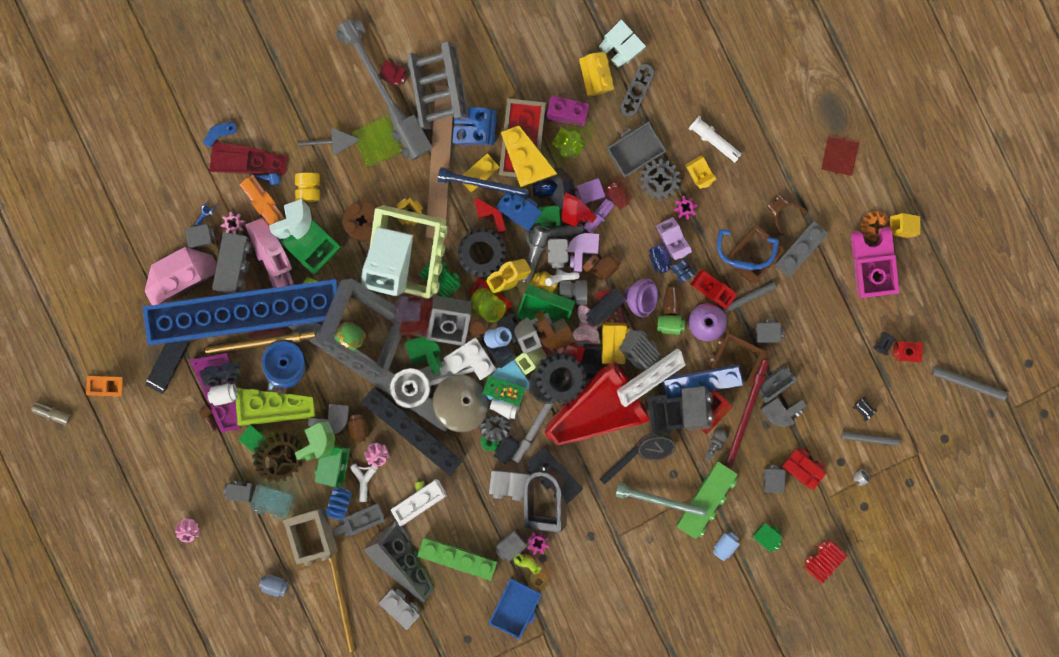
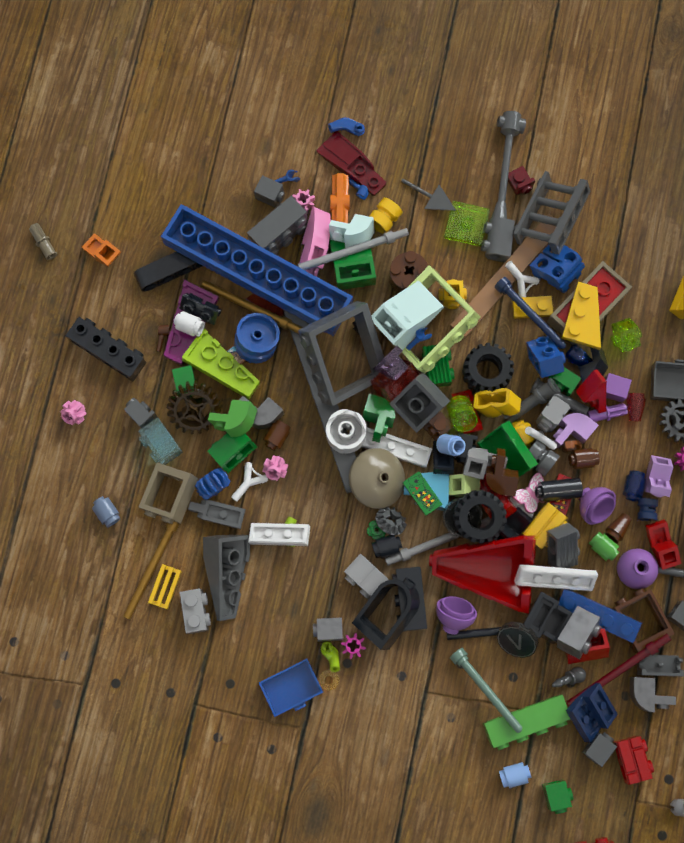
camera: 40 degrees right, 10 degrees down
bright pink wedge [145,247,217,305] -> none
bright green hair [335,322,366,351] -> none
black brick [361,387,463,476] -> none
bright green brick [418,537,497,581] -> none
white plate [443,338,496,380] -> none
red slope [474,198,506,234] -> none
white cone [490,398,520,419] -> none
magenta panel [547,96,589,128] -> none
none -> black brick [65,317,146,382]
none -> yellow tile [148,564,182,610]
none -> light grey bar [298,228,409,270]
none -> blue hand [406,328,432,350]
none -> medium lavender piece [436,596,477,634]
none -> white piece [505,261,539,298]
none -> dark blue slope [566,683,618,743]

